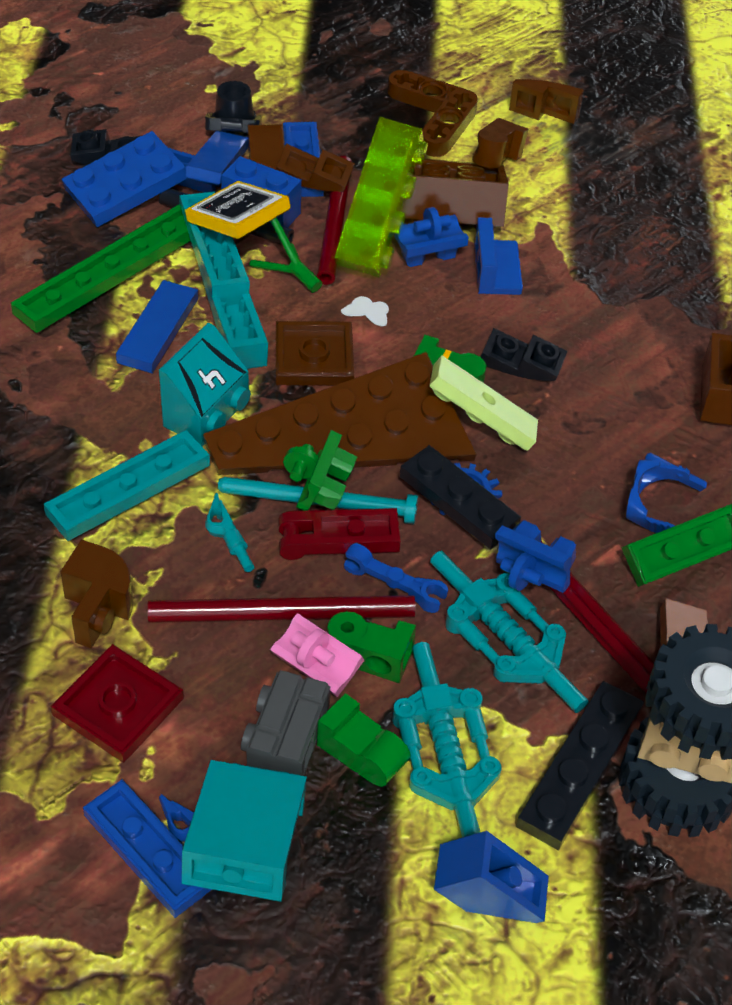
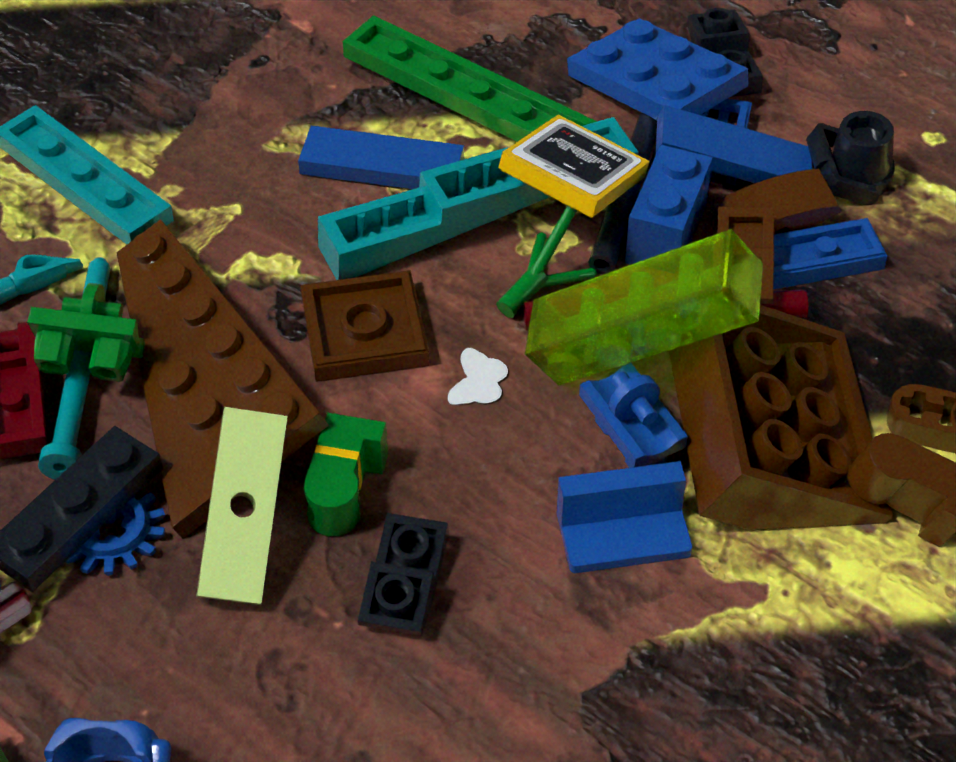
camera: 85 degrees right, 0 degrees up
teal slope [159,323,251,446] -> none

